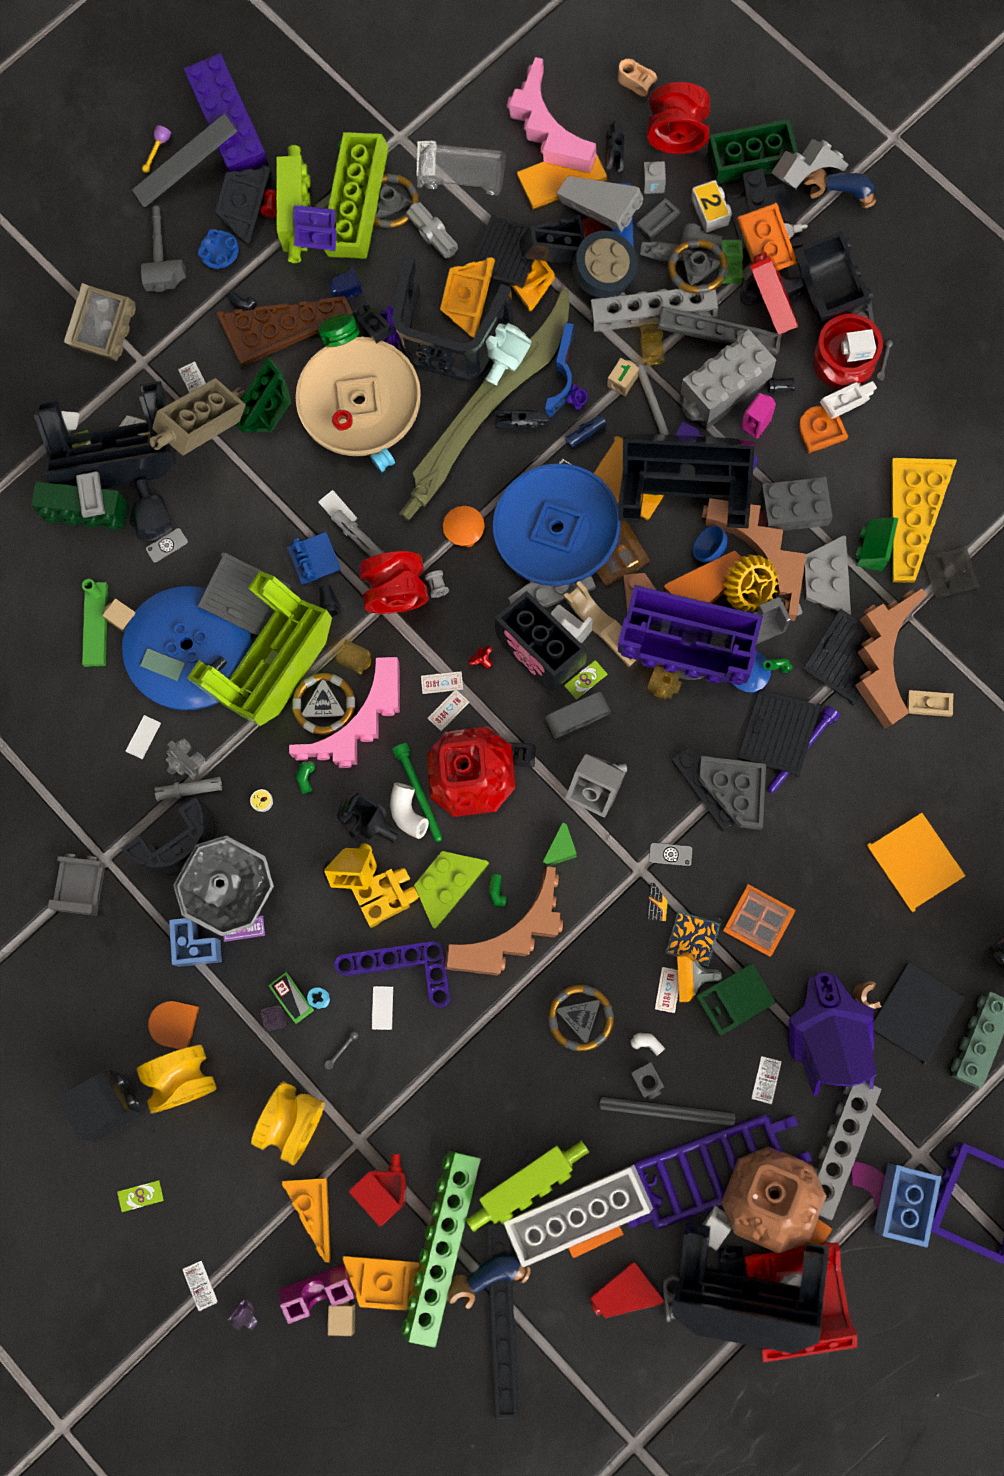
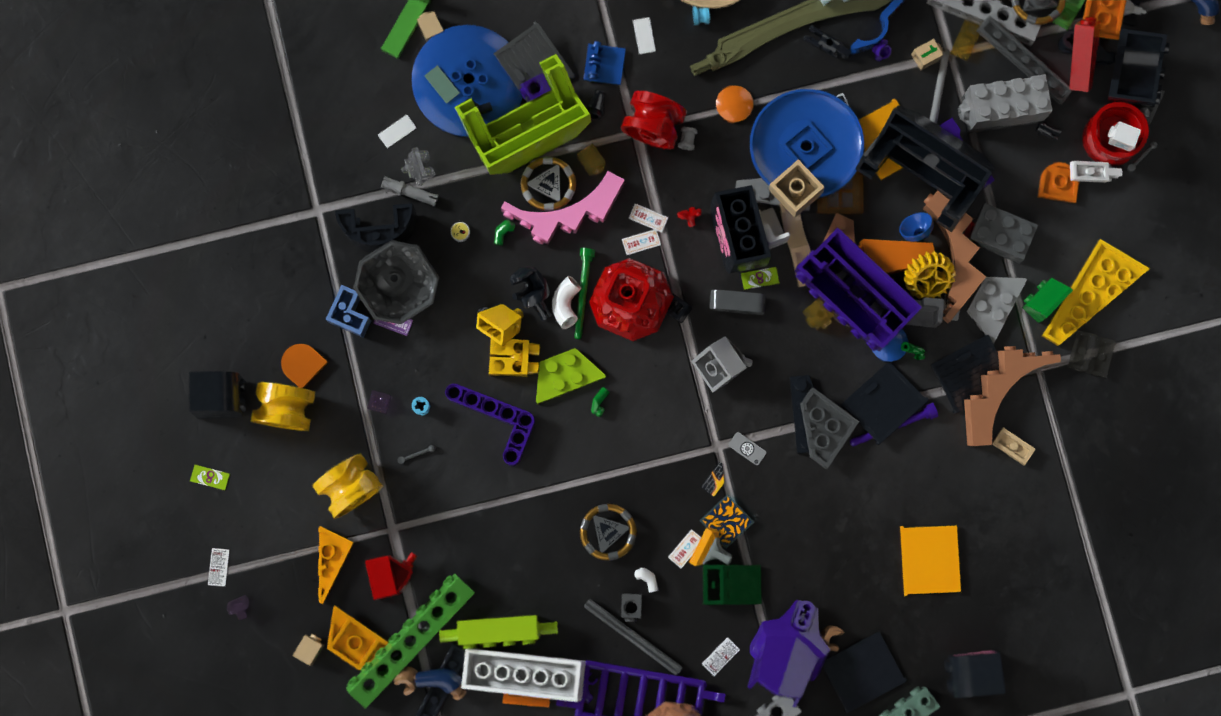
camera: 20 degrees right, 5 degrees up
flat silver panel [48,853,106,916] -> none
slope [268,972,314,1024] -> none
magenta arch [279,1264,354,1324] -> none
light grey pin [331,510,385,557] -> none
white sticker [372,986,393,1030] -> none
nougat arch [444,867,563,976] -> none
bright green slope [543,823,577,867] -> none
dark blue pin [565,414,606,449] -> none
clear piece [723,884,796,957] -> none
dark pink brick [741,393,776,438] -> none
none -> dark purple brick [519,73,551,101]
none -> tan brick [769,159,824,218]

